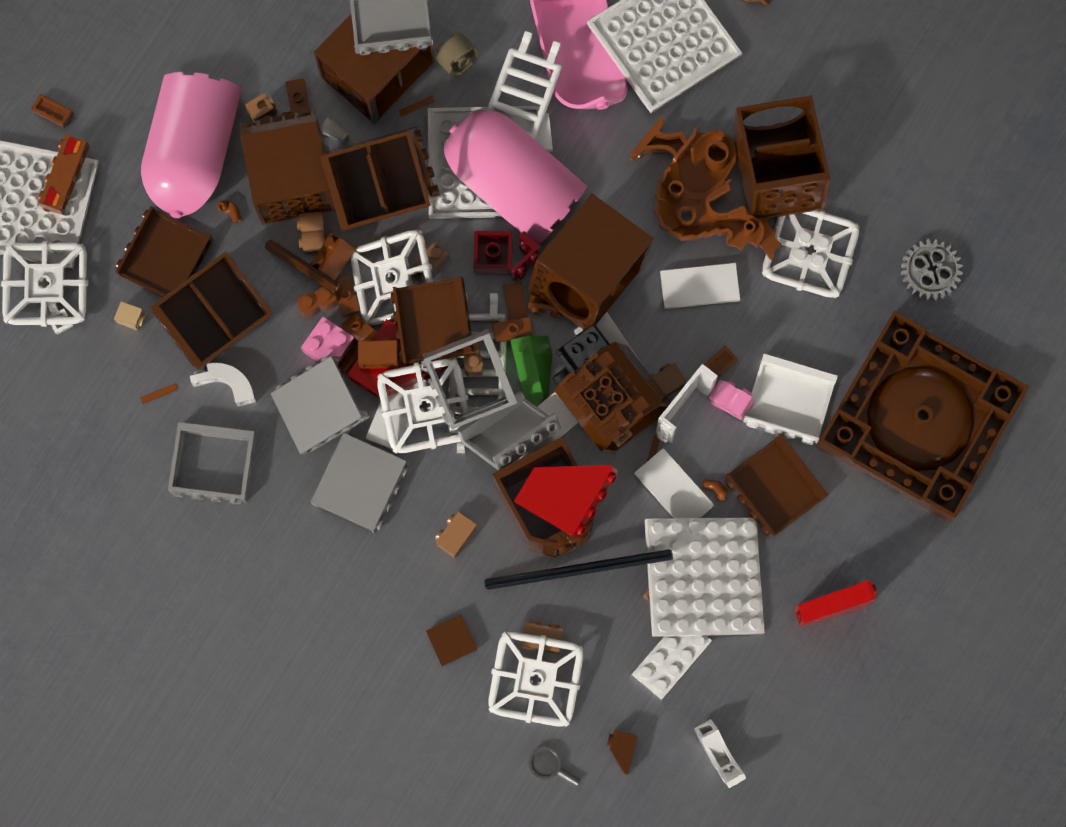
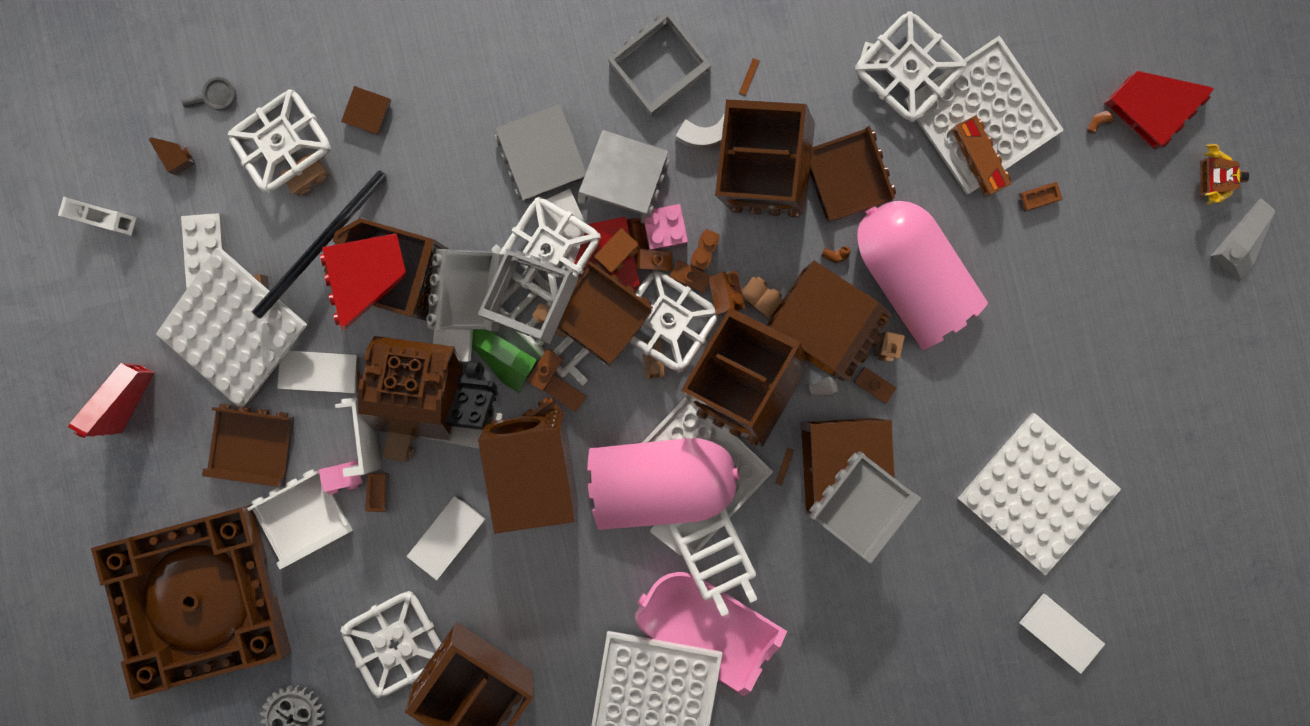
camera: 130 degrees right, 10 degrees up
tan brick [114,302,146,331] -> none
reddish brown axle [265,240,340,293] -> none
medium nougat brick [435,512,477,558] -> none
dark tan brick [436,31,479,77] -> none
dark red brick [473,231,513,274] -> none
dark red bracket [511,231,541,281] -> none
dark orange animal [630,116,782,260] -> none
dark orange arm [703,479,728,501] -> none

